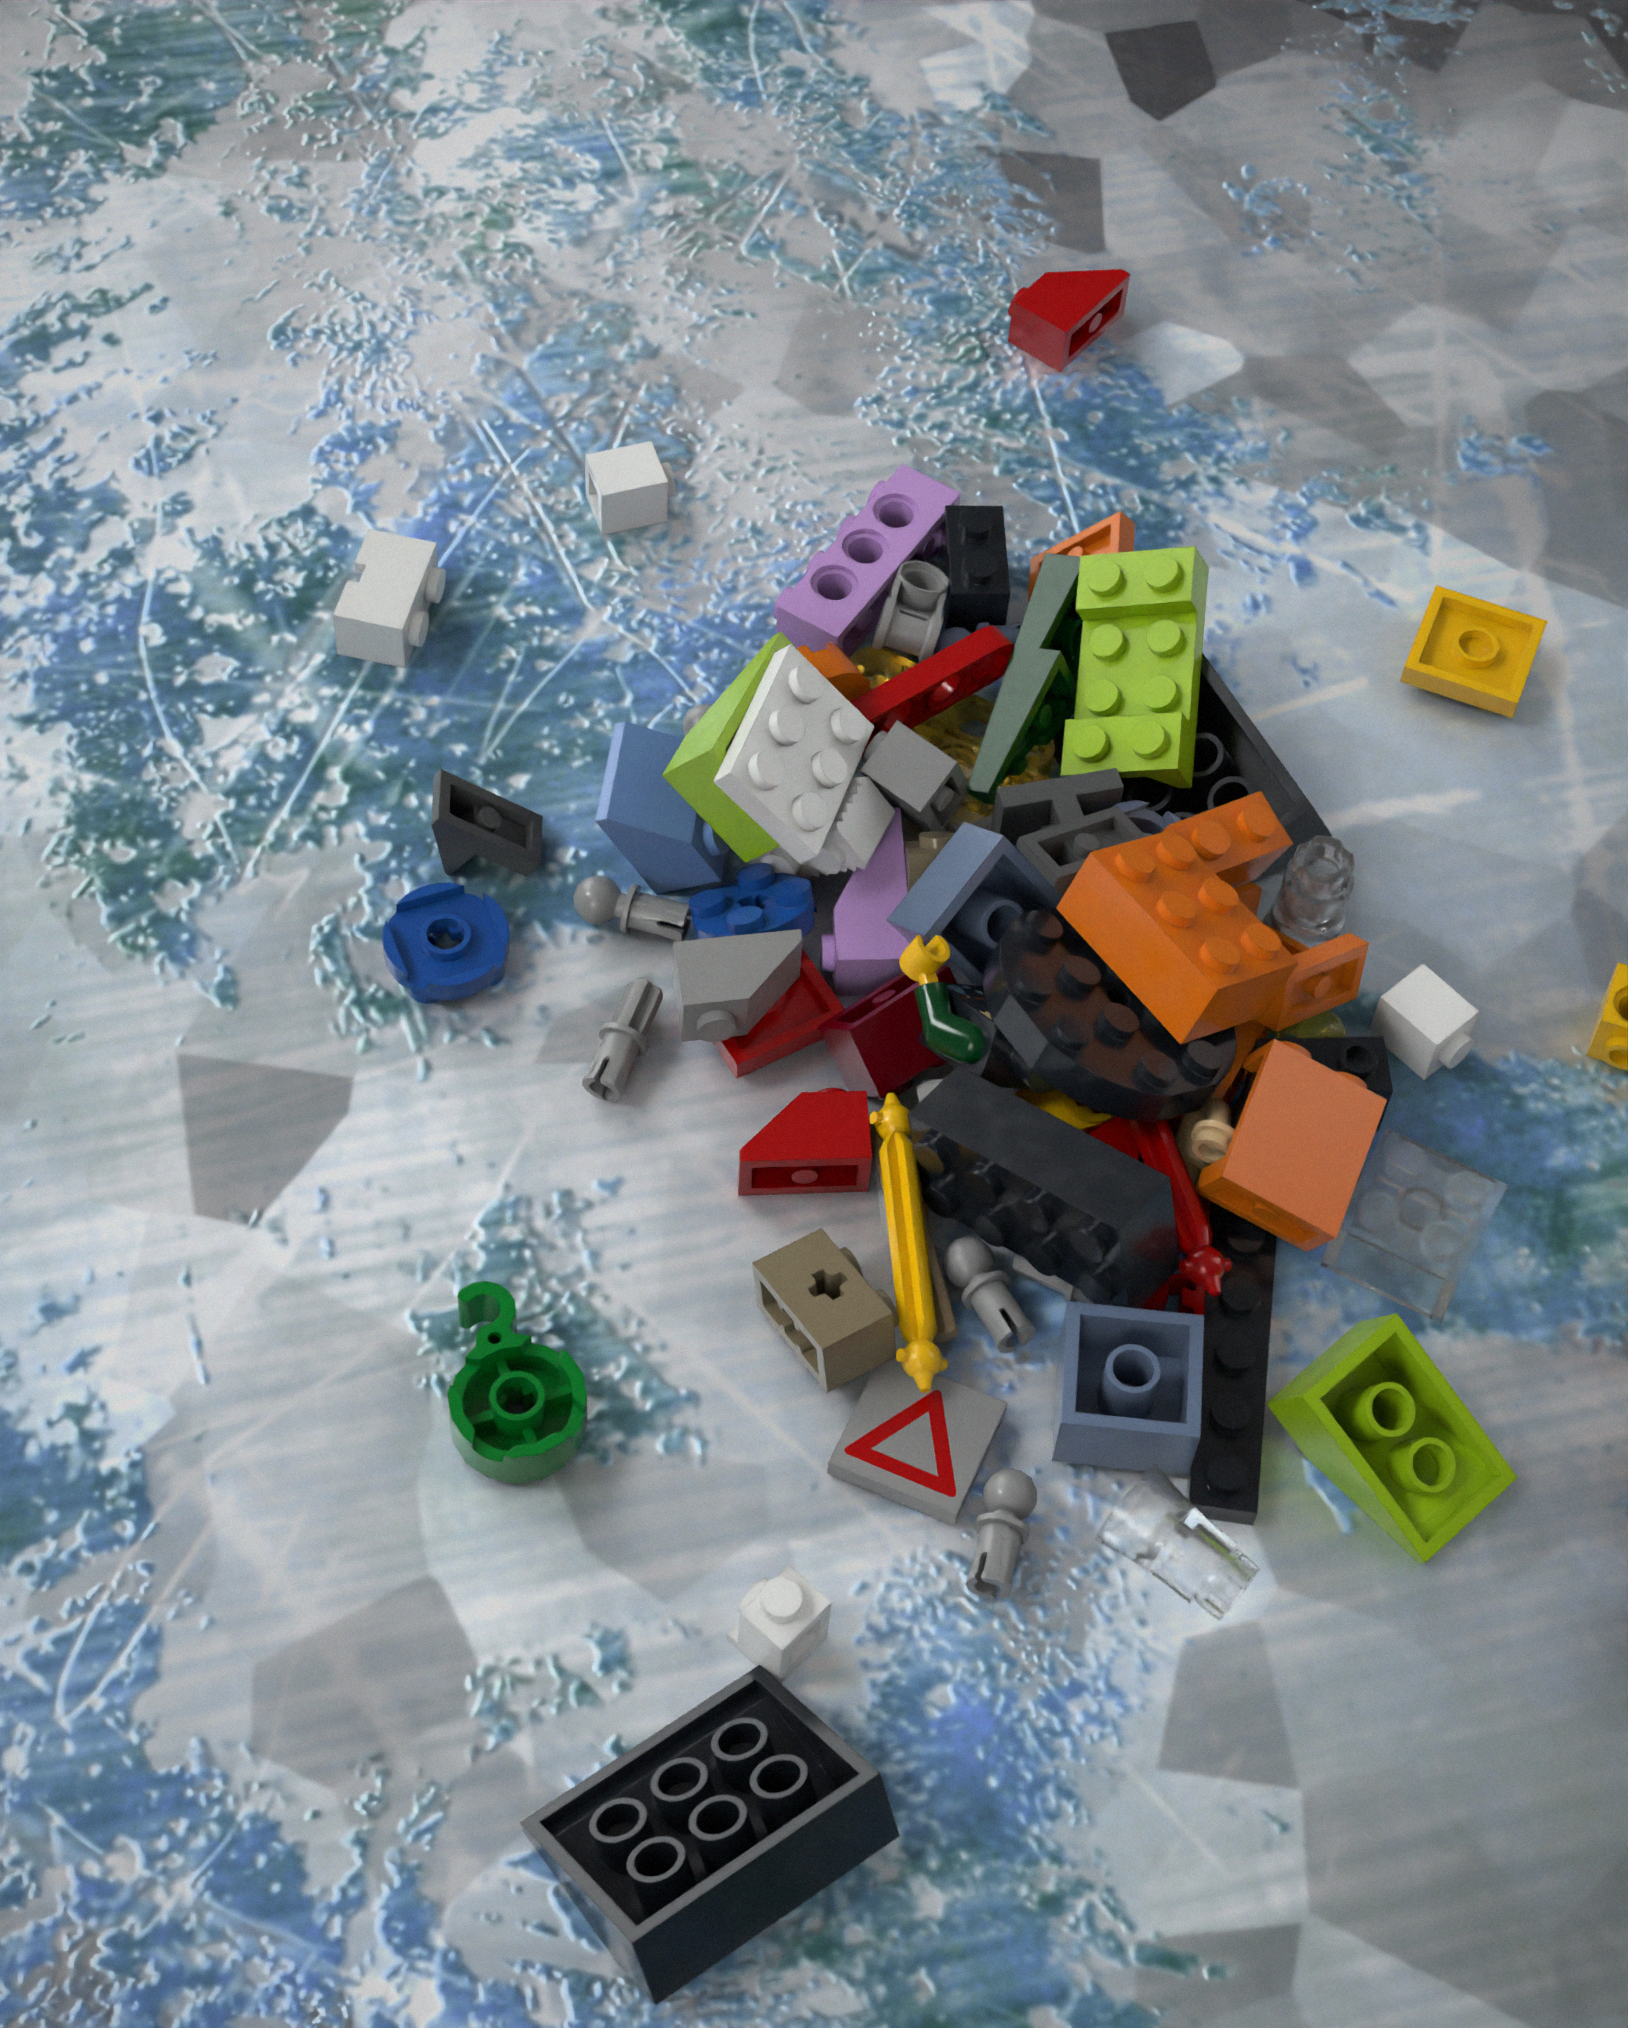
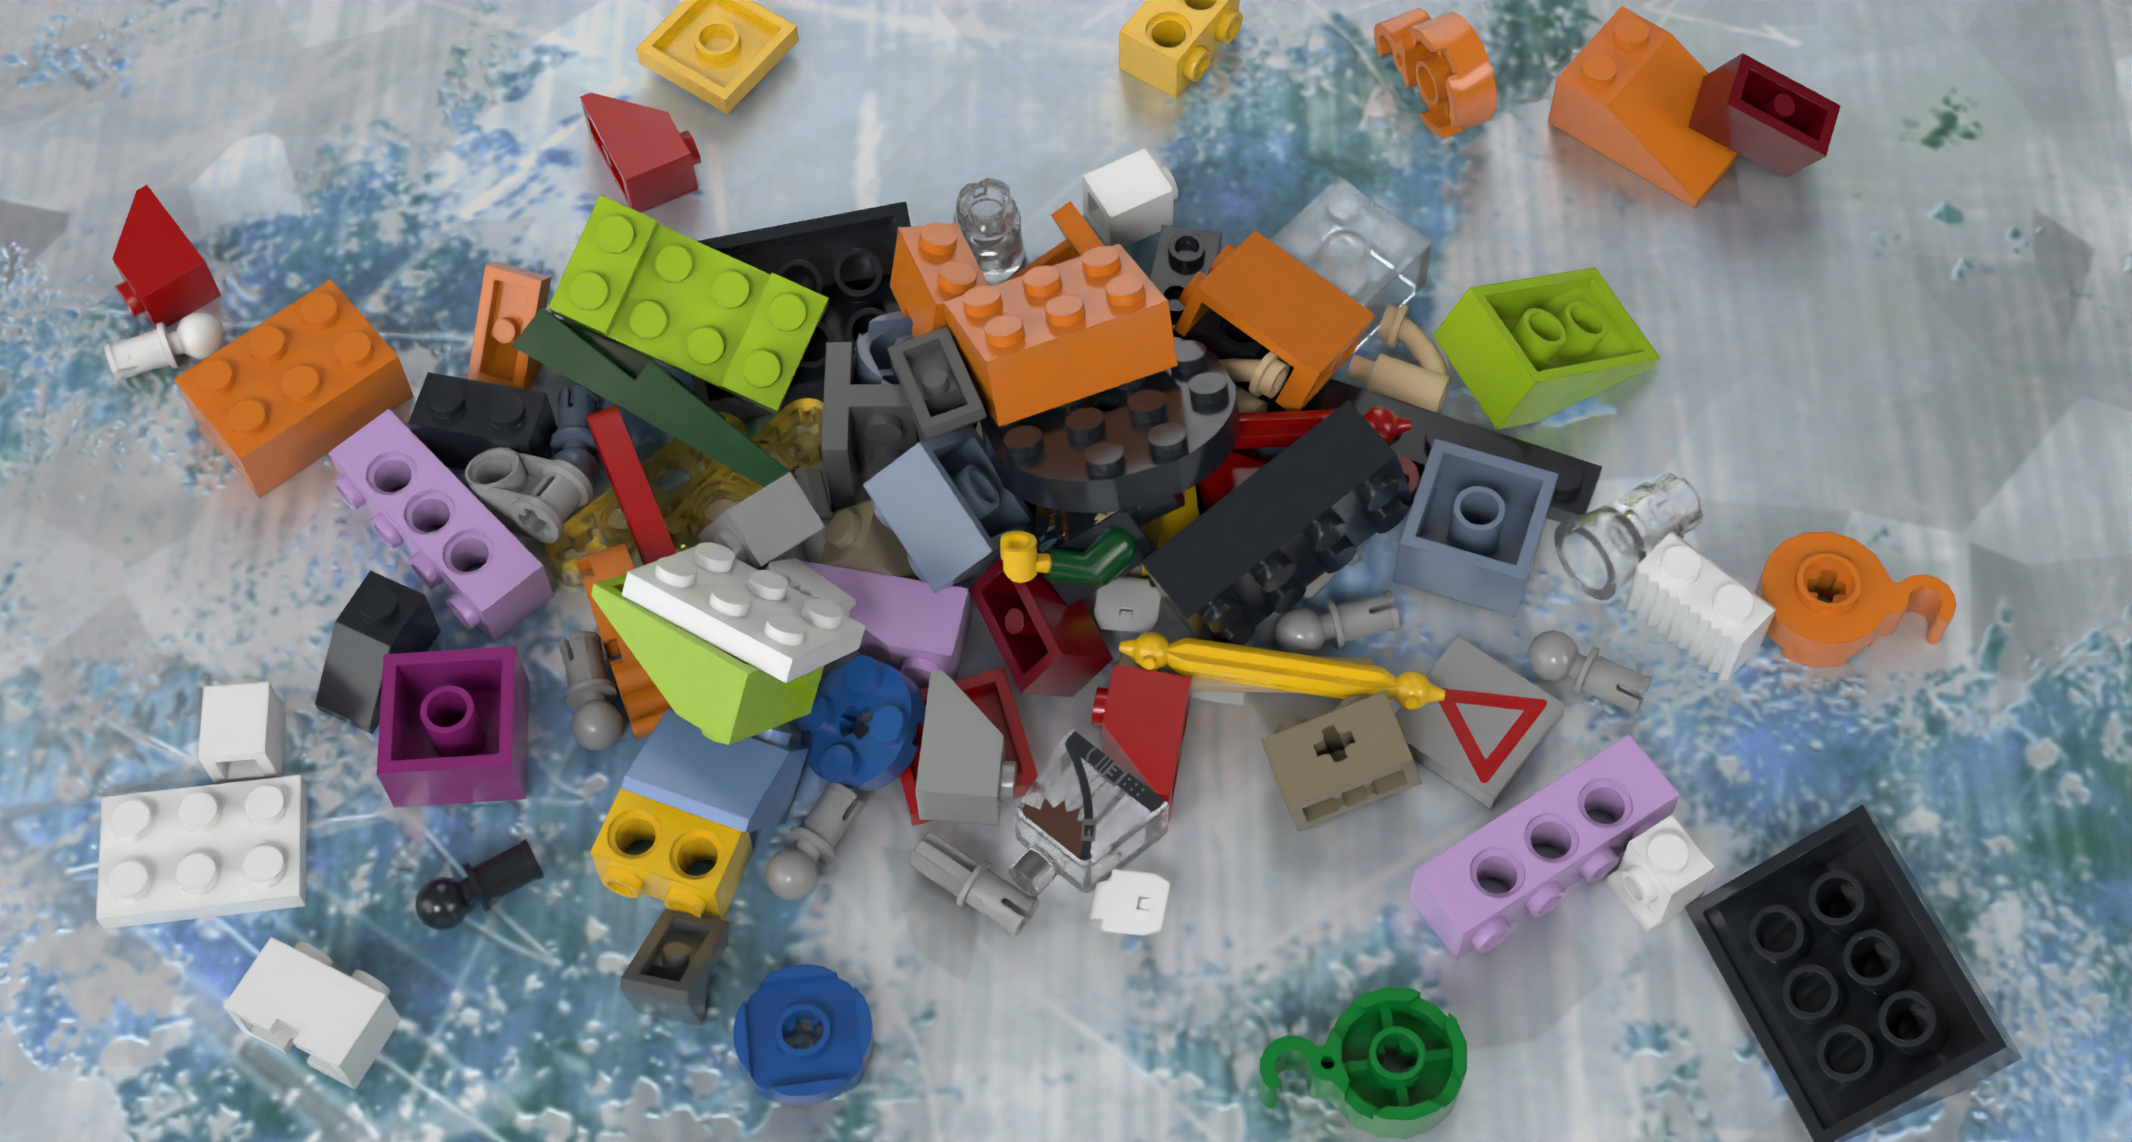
camera: 70 degrees left, 5 degrees up
none -> white plate [96,775,307,929]
none -> white pin [104,312,225,382]
none -> orange brick [174,279,414,498]
none -> black slope [315,570,441,734]
none -> magenta brick [377,646,530,808]
none -> black pin [415,839,544,931]
none -> red slope [580,92,701,213]
none -> yellow brick [590,787,754,921]
none -> clear torso [1008,729,1169,897]
none -> white piece [1089,869,1171,936]
none -> tan plant [1346,304,1451,413]
none -> lavender brick [1408,734,1680,960]
none -> white brick [1626,532,1777,681]
none -> orange piece [1755,532,1957,667]

